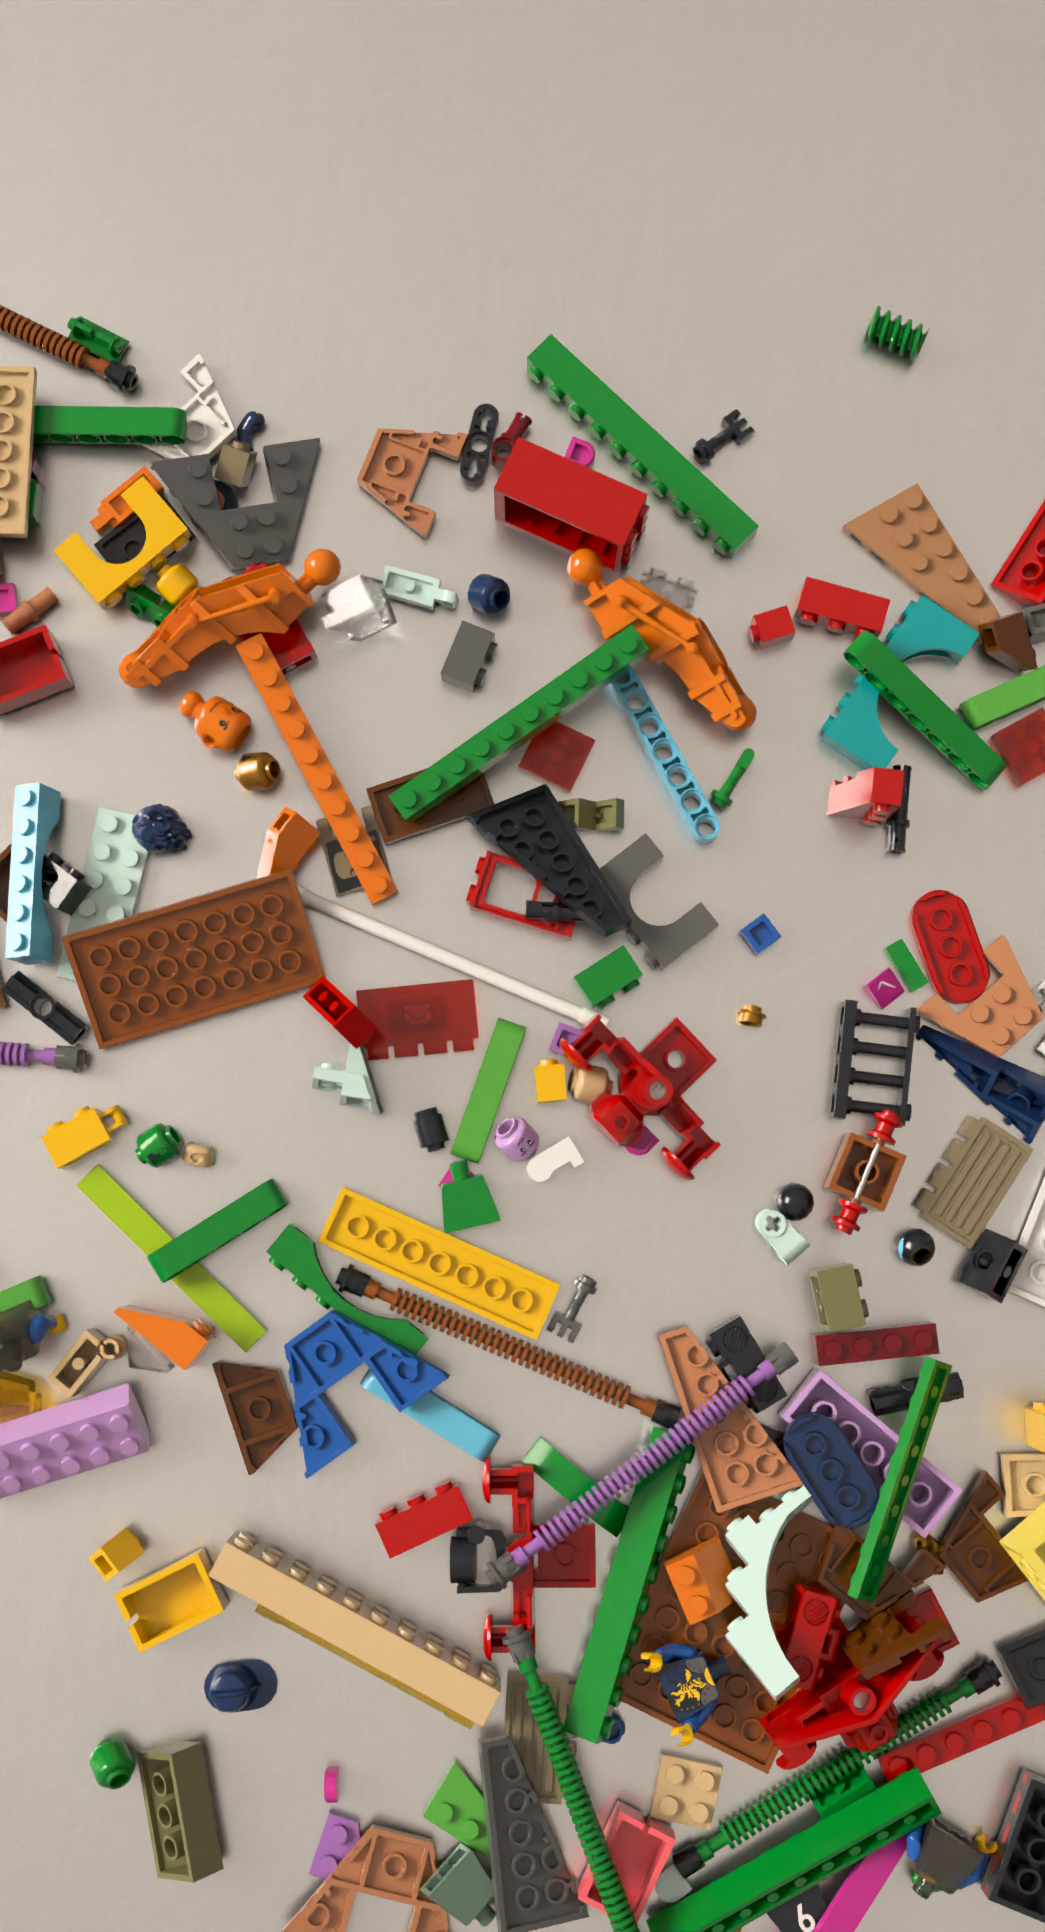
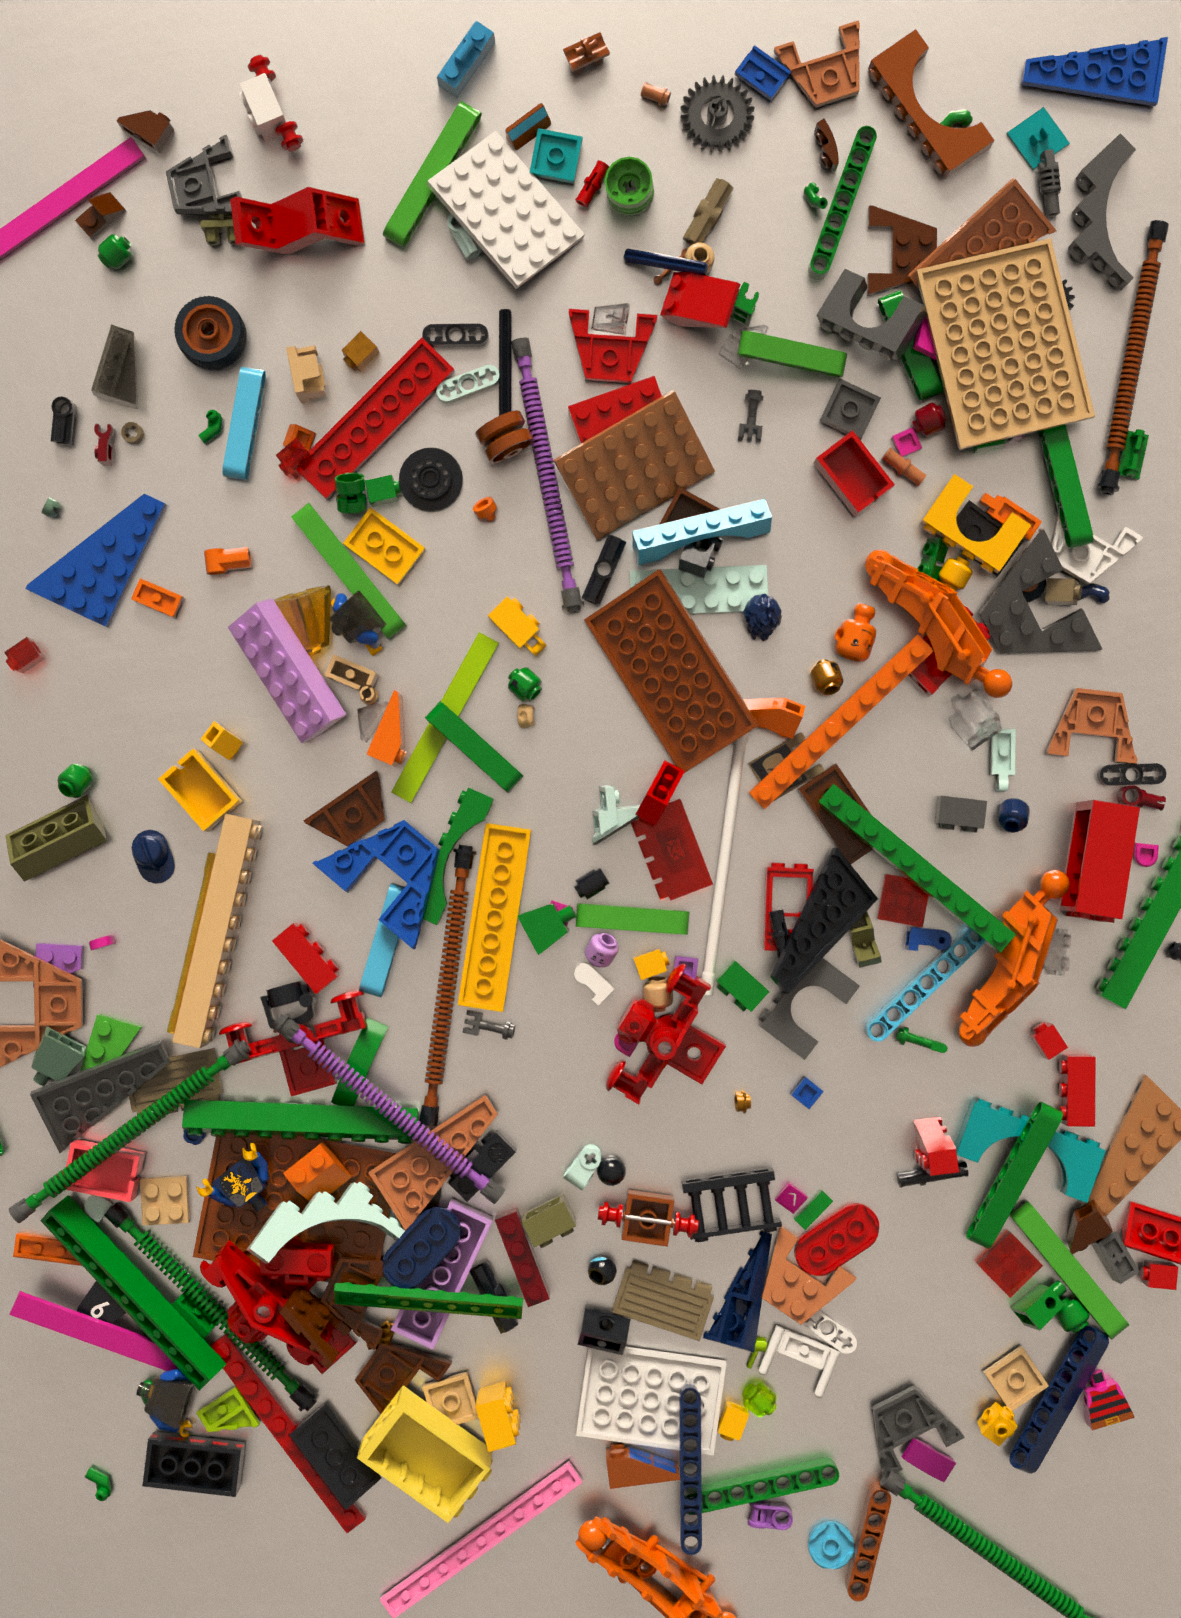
camera: 75 degrees right, 5 degrees up
none -> lime wing [196,1386,260,1432]
none -> blue leg [905,926,952,951]

